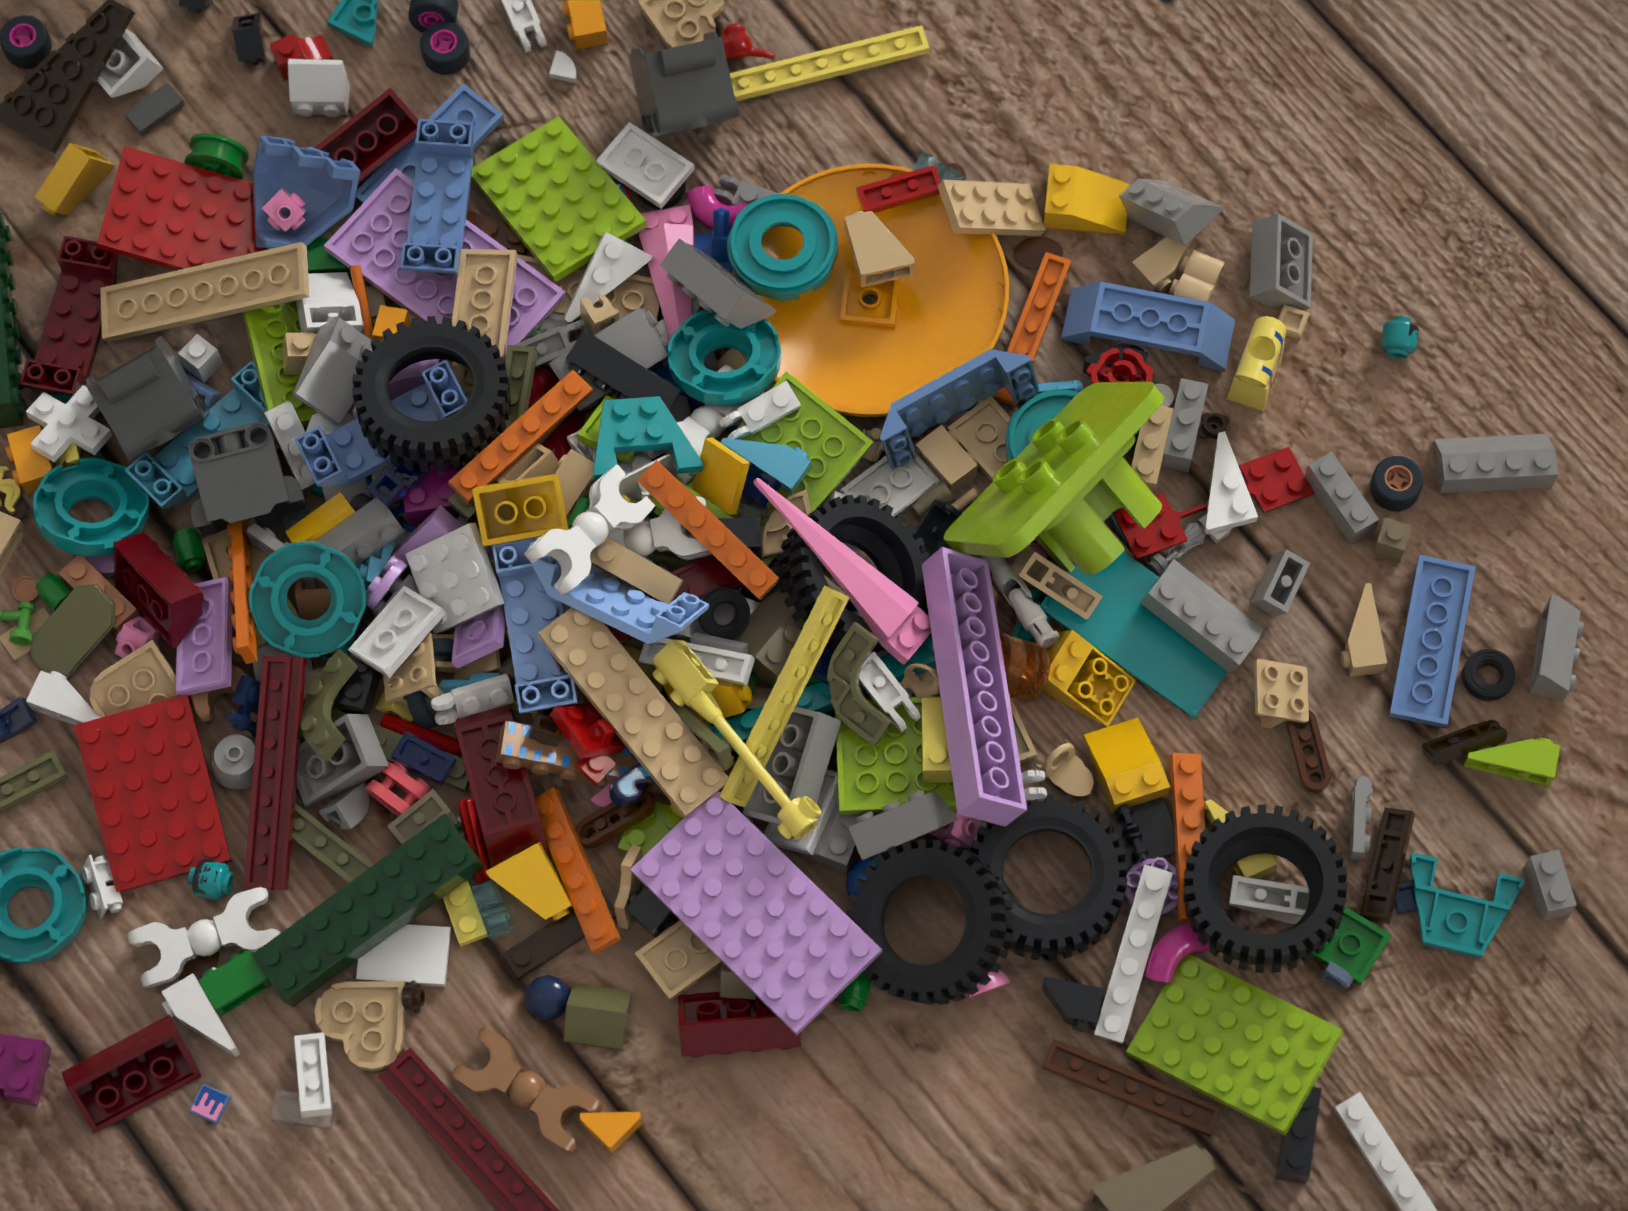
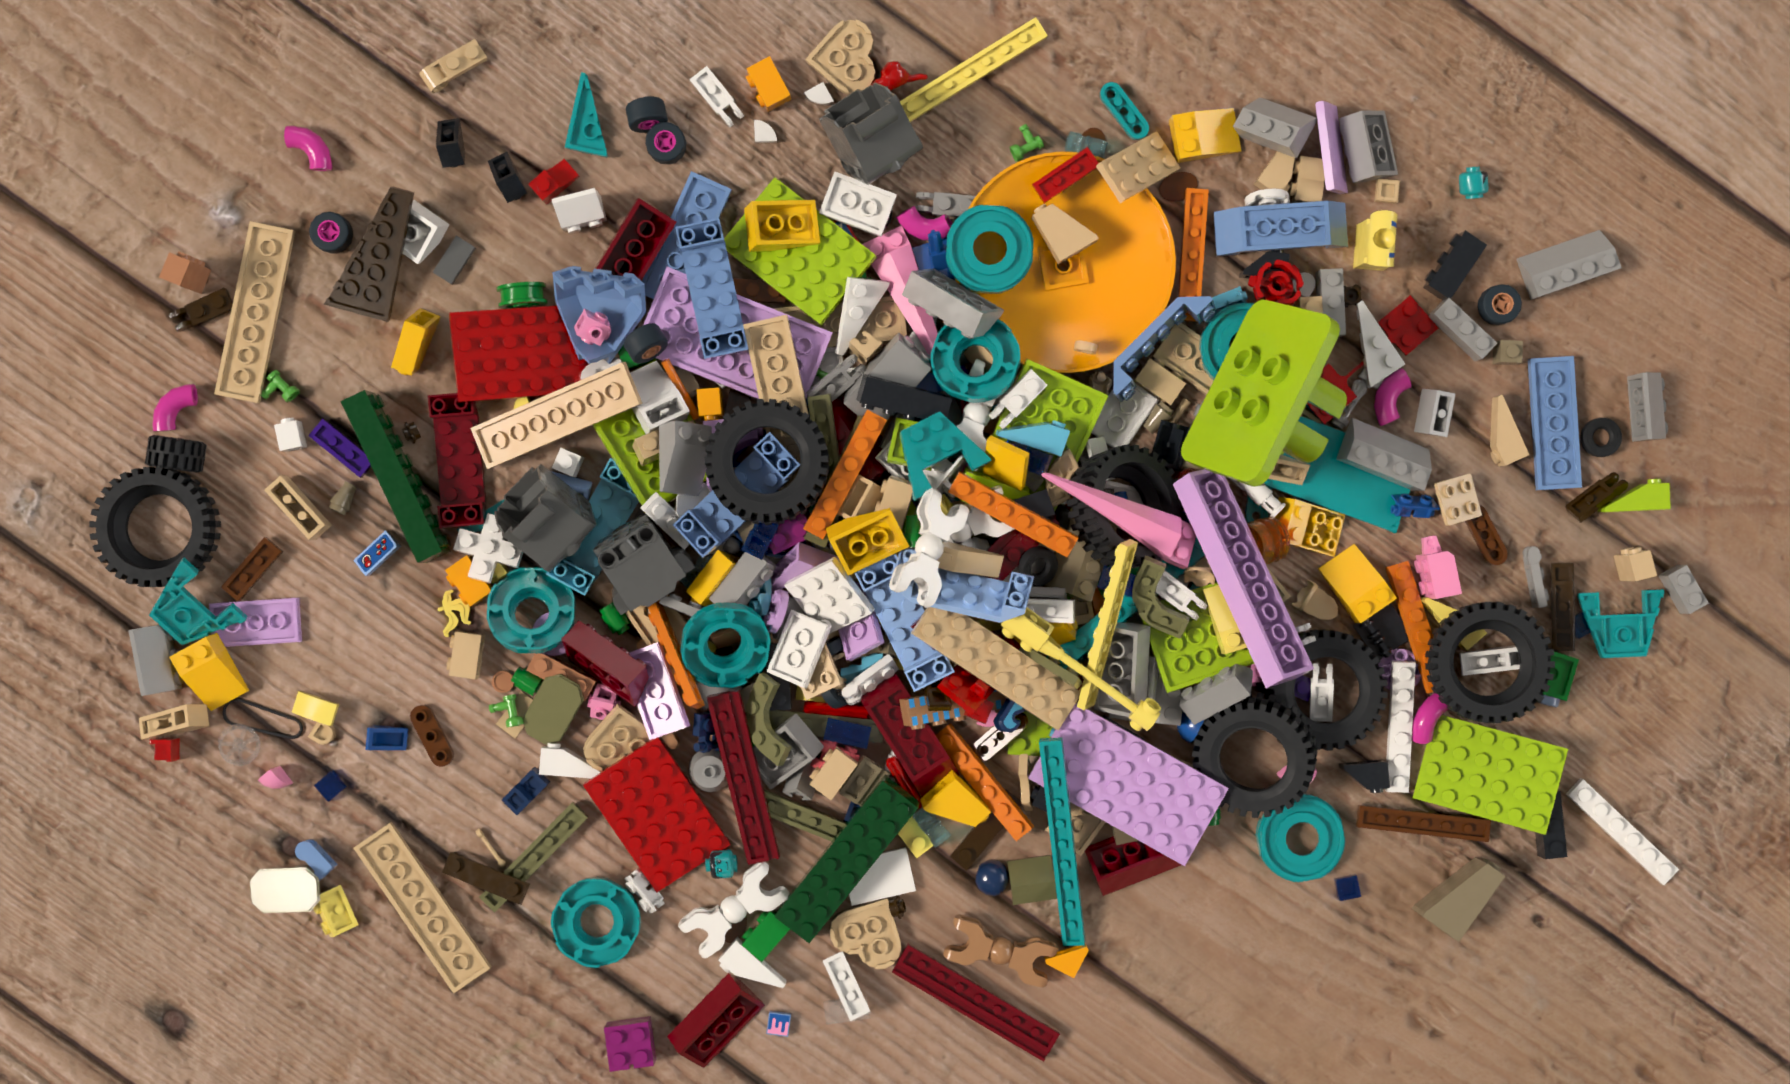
camera: 20 degrees left, 20 degrees up
none -> dark brown plate [402,422,421,444]
none -> black wheel [623,323,668,364]
none -> yellow slope [744,200,820,252]
none -> white tile [804,82,834,105]
none -> tan piece [809,746,858,800]
none -> bright green piece [1009,124,1044,163]
none -> teal plate [1039,737,1086,946]
none -> tan tile [1074,340,1098,355]
none -> teal plate [1100,82,1149,141]
none -> white tile [1245,189,1290,206]
none -> teal piece [1255,793,1346,882]
none -> dark purple plate [1294,675,1311,702]
none -> white hinge [1310,663,1334,722]
none -> lavender tile [1315,101,1348,194]
none -> clear blue tile [1334,874,1361,901]
none -> dark pink cylinder [1374,368,1411,426]
none -> blue hinge [1391,494,1440,518]
none -> bright pink hinge [1414,536,1462,599]
none -> black brick [1423,230,1487,301]
none -> tan piece [1614,547,1657,581]

